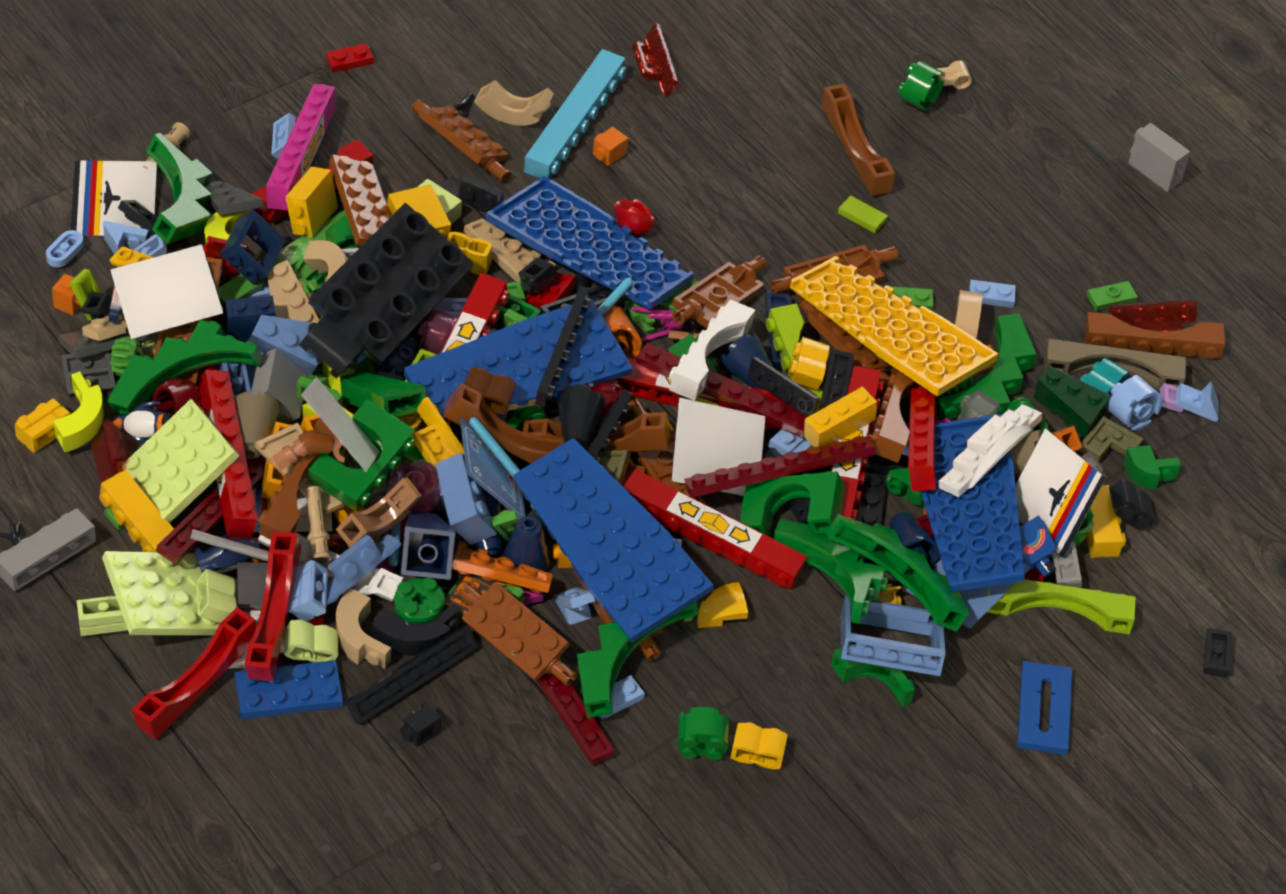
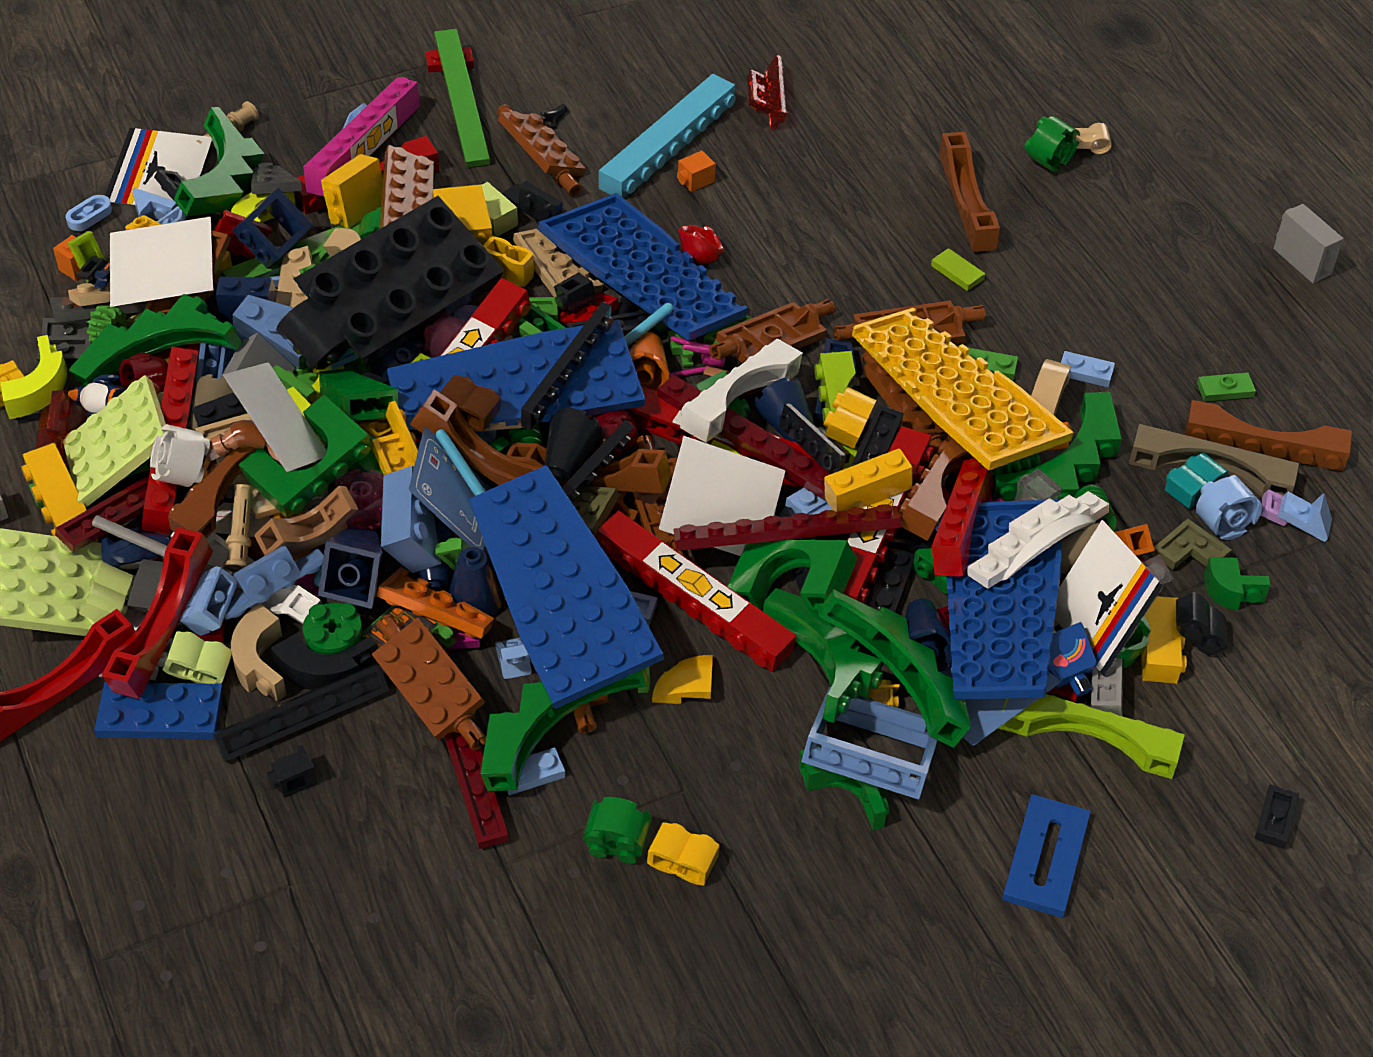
camera: 15 degrees right, 0 degrees up
tan arch [474,80,554,126] -> none
dark green wedge [1034,365,1111,441] -> none
clear red bracket [1108,299,1197,332] -> none
none -> white brick [150,424,210,487]
none -> black plate [192,392,247,427]
none -> bright green tile [434,29,490,168]

